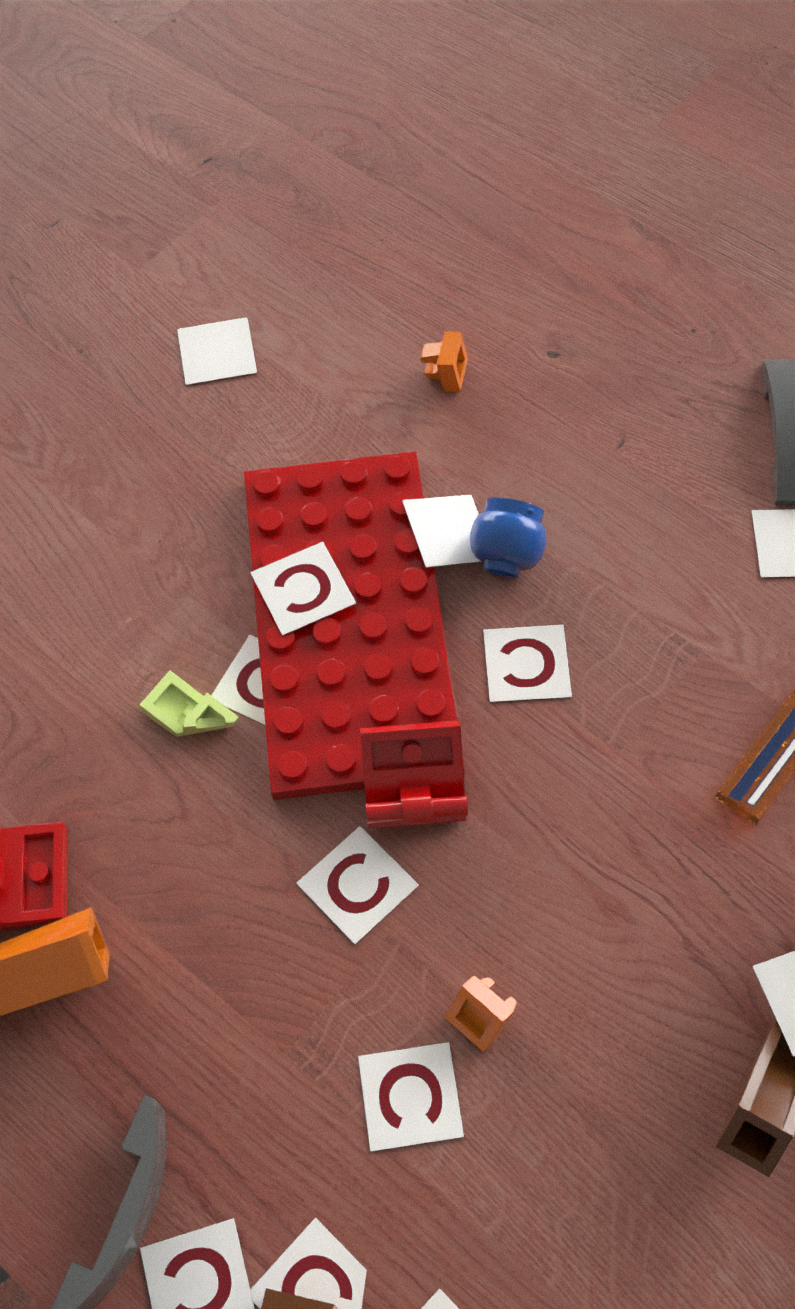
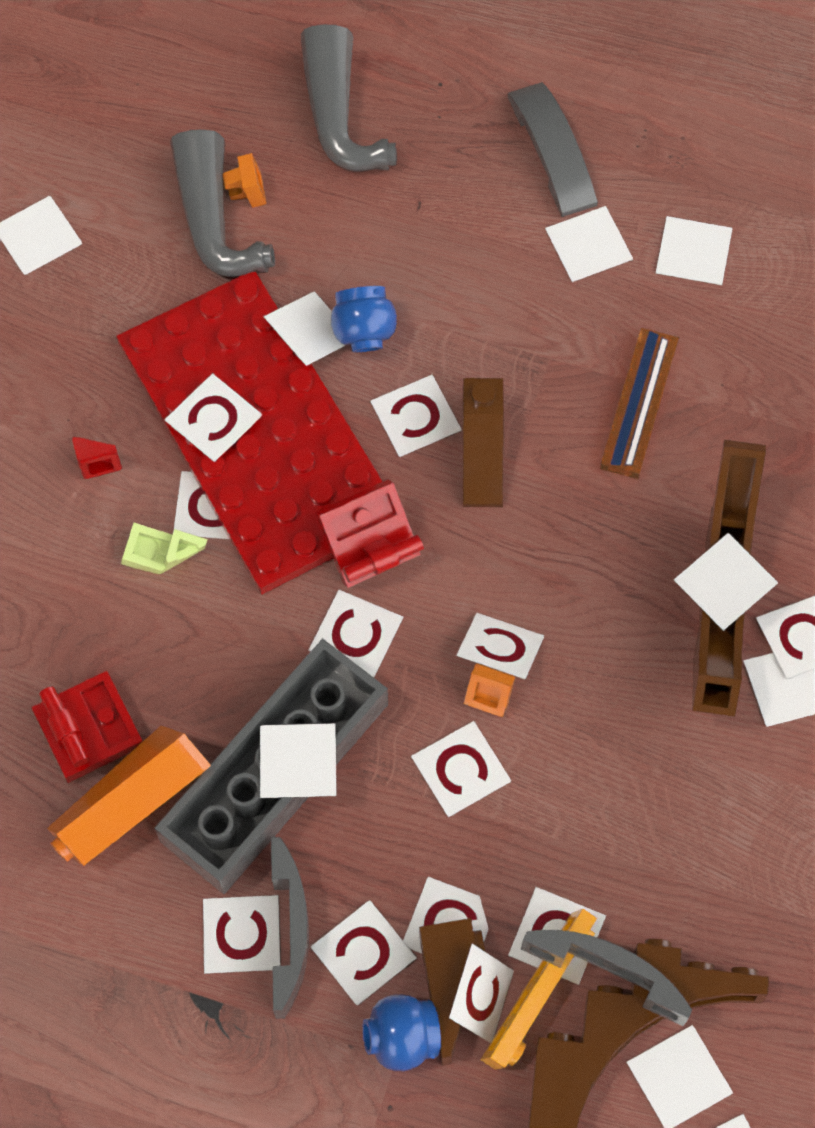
camera: 25 degrees left, 5 degrees up
none -> red slope [72,437,122,479]
none -> dark grey brick [154,638,388,895]
none -> dark grey animal [170,130,275,277]
none -> white sticker [203,895,280,974]
none -> white sticker [260,724,336,798]
none -> dark grey animal [301,24,397,172]
none -> white sticker [456,613,544,679]
none -> reddish brown slope [463,378,504,507]

